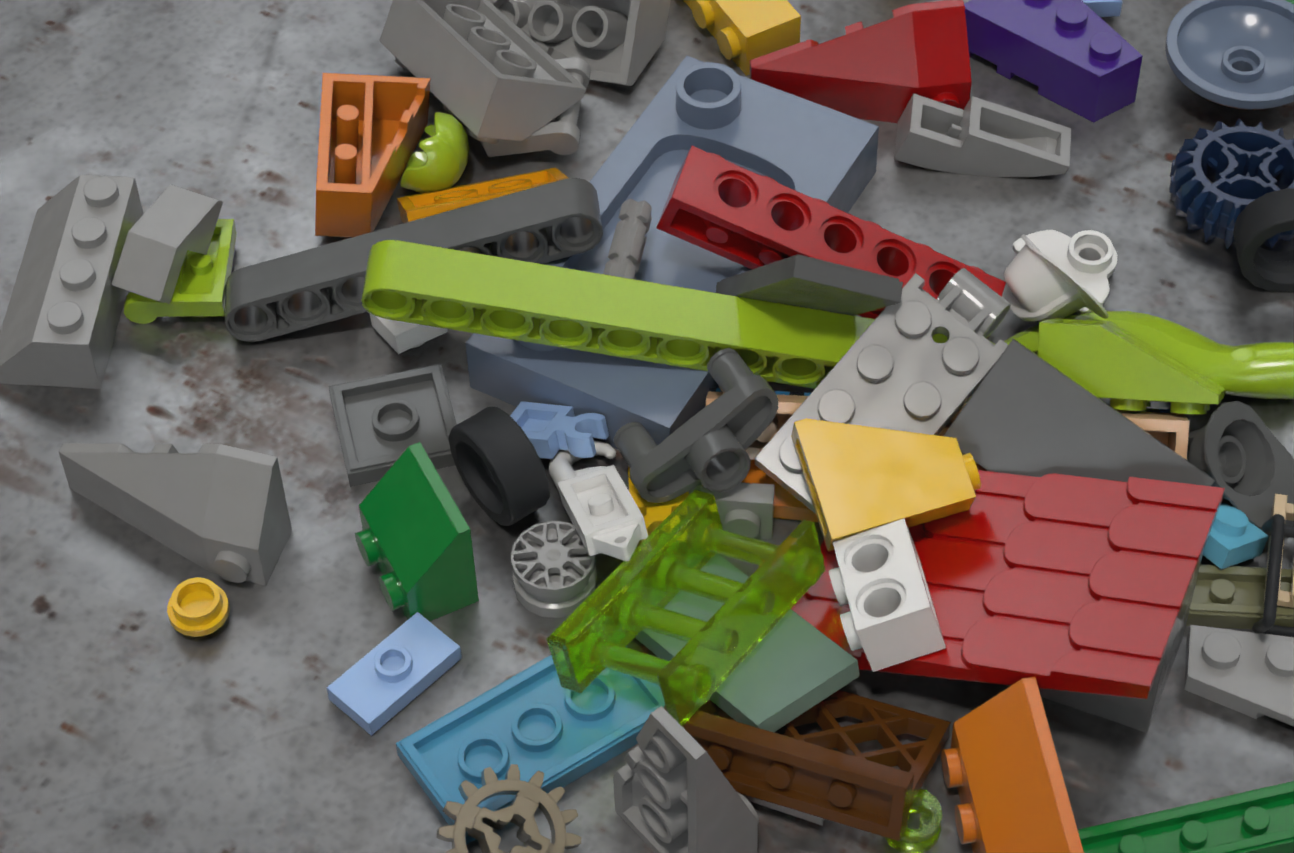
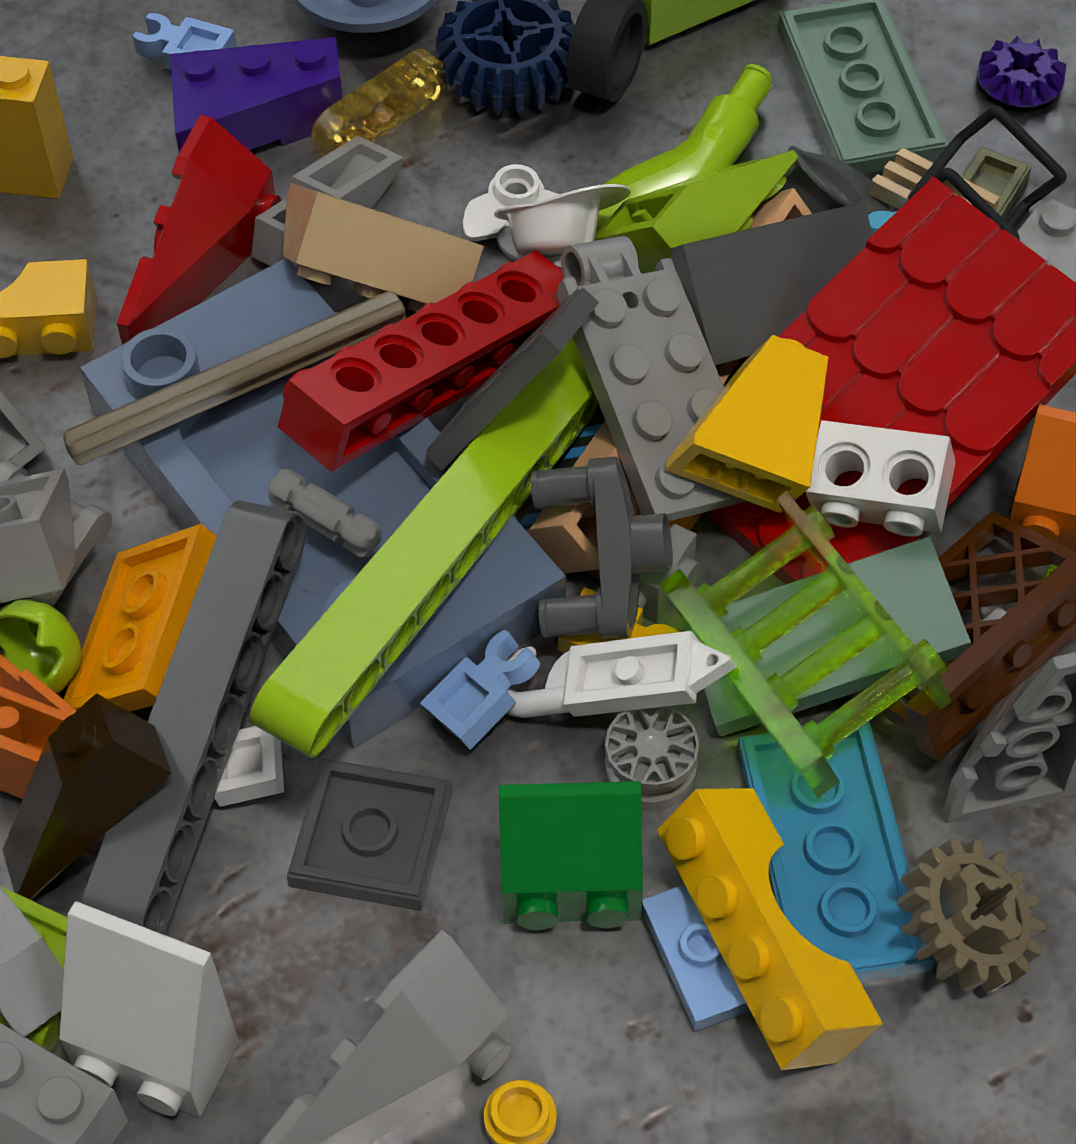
camera: 65 degrees left, 5 degrees up
black tyre [448,407,550,526] -> none
none -> dark brown slope [2,693,172,900]
none -> white slope [59,901,239,1118]
none -> dark tan axle [63,291,406,465]
none -> tan slope [283,183,484,312]
none -> clear yellow beam [311,49,445,155]
none -> yellow arch [657,788,883,1070]

